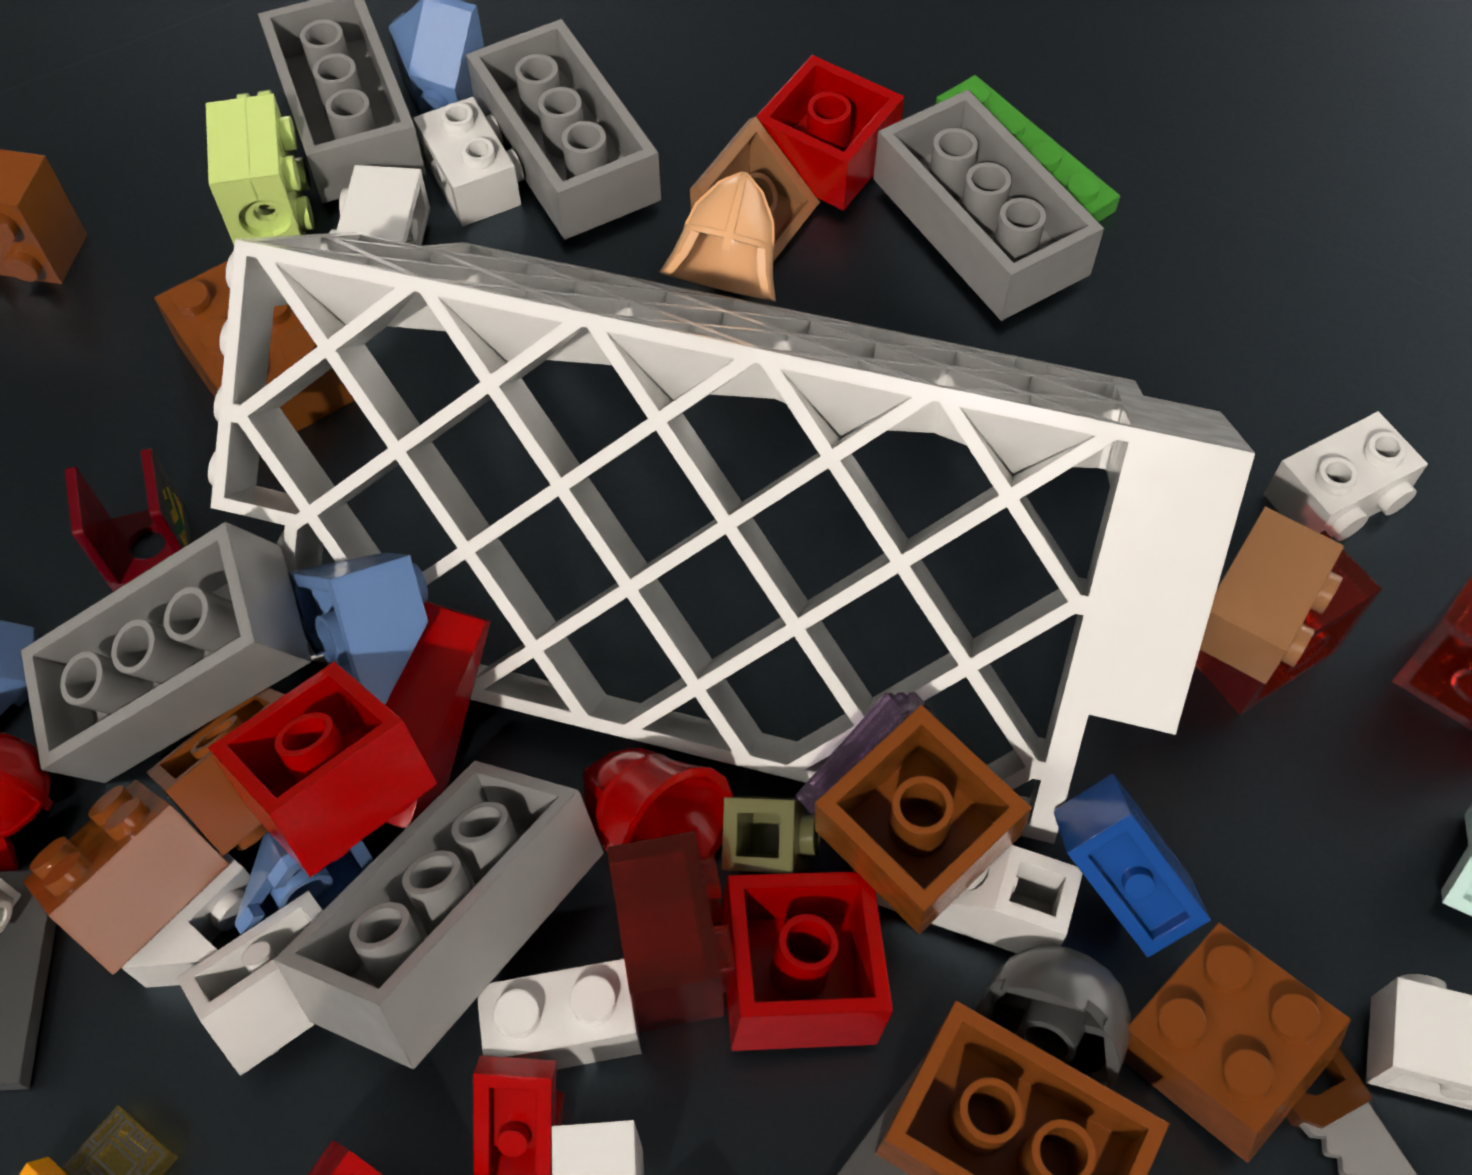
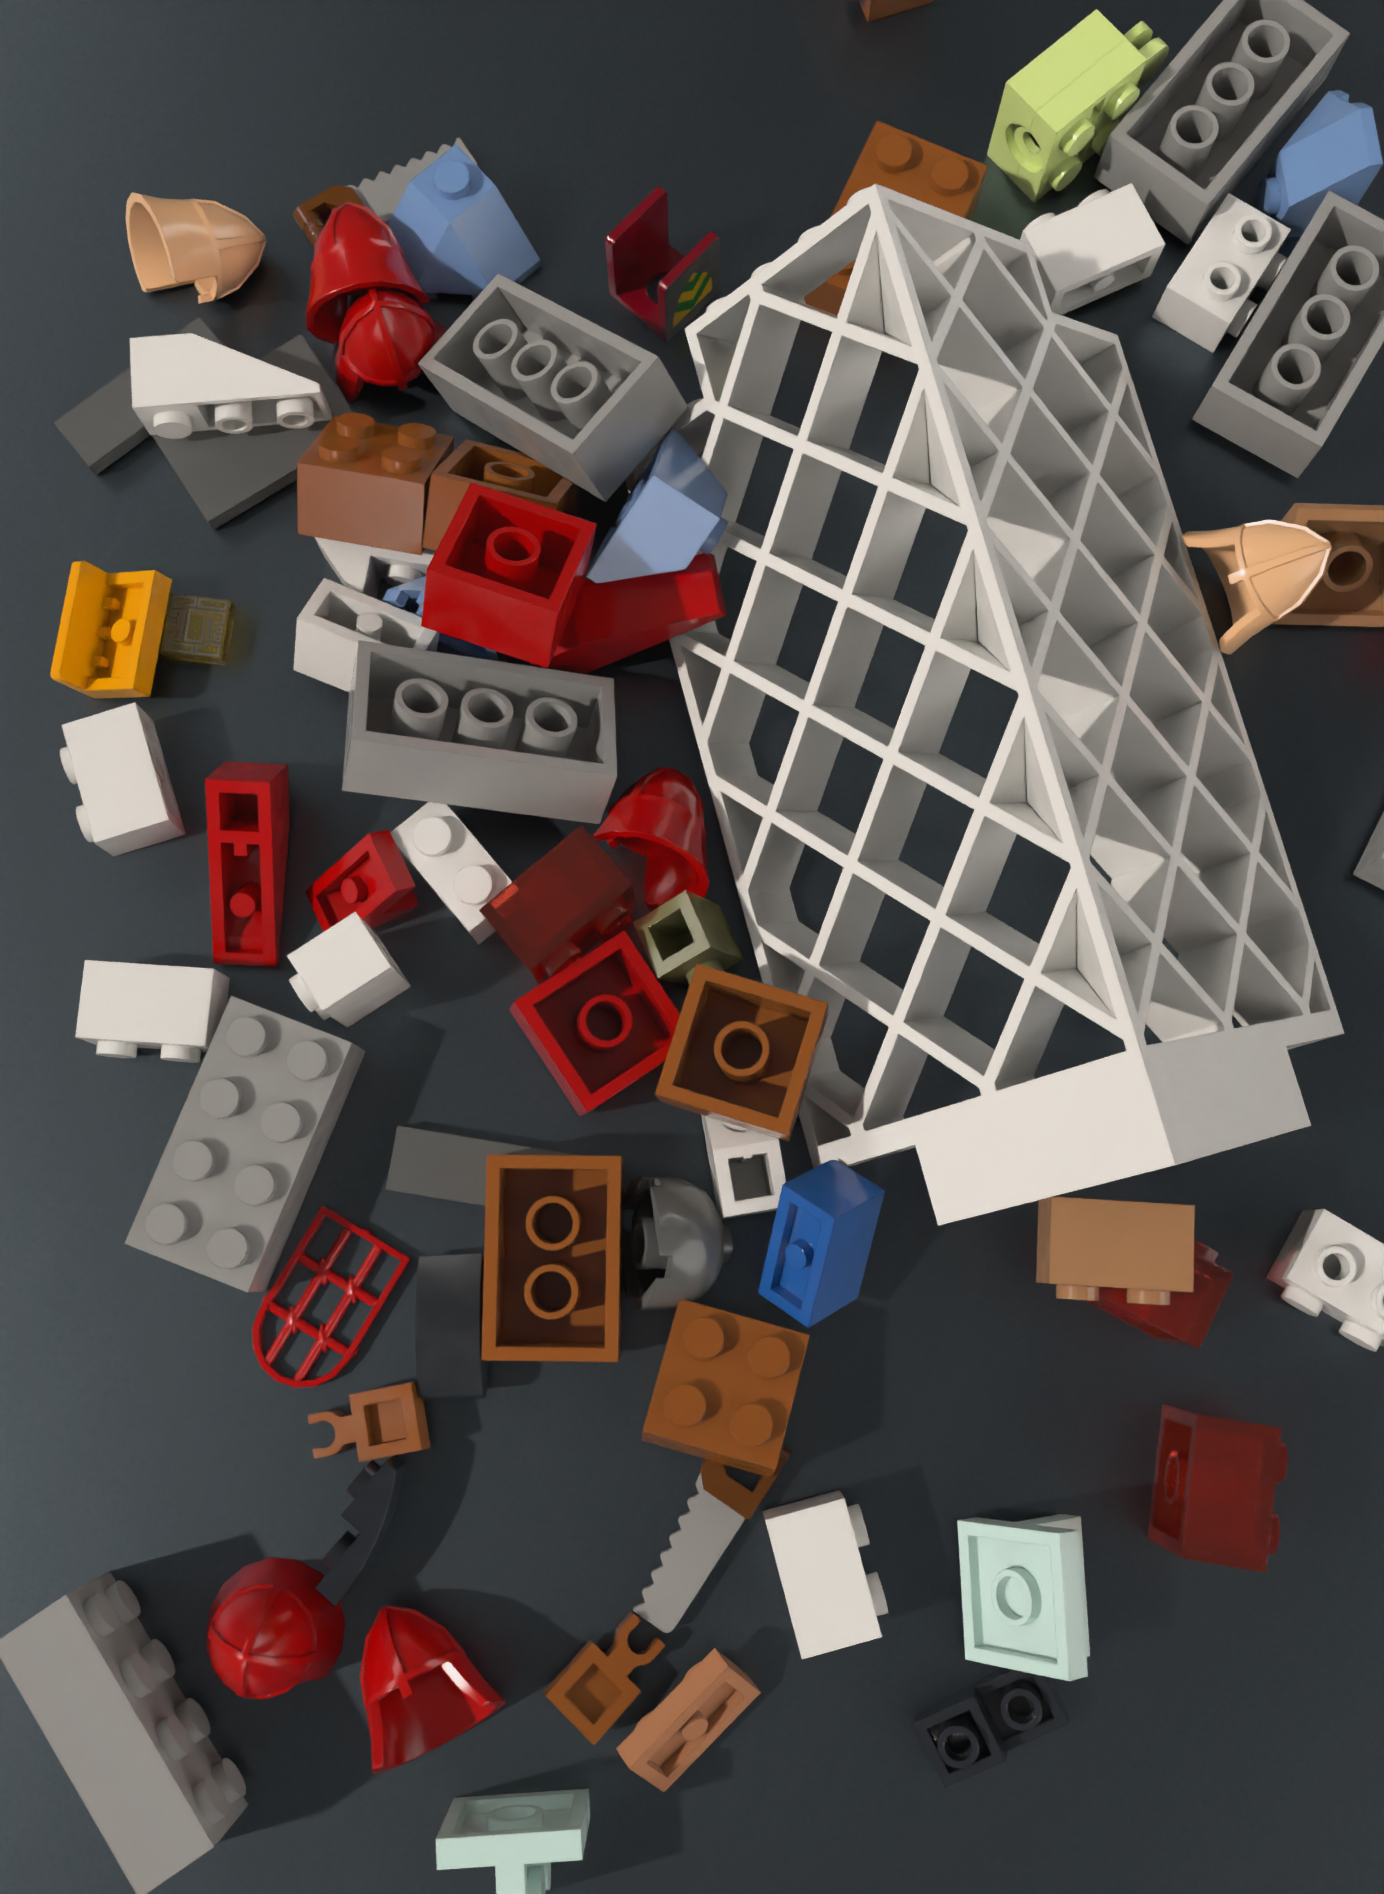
camera: 60 degrees right, 20 degrees up
clear purple tile [795,692,932,814] -> none

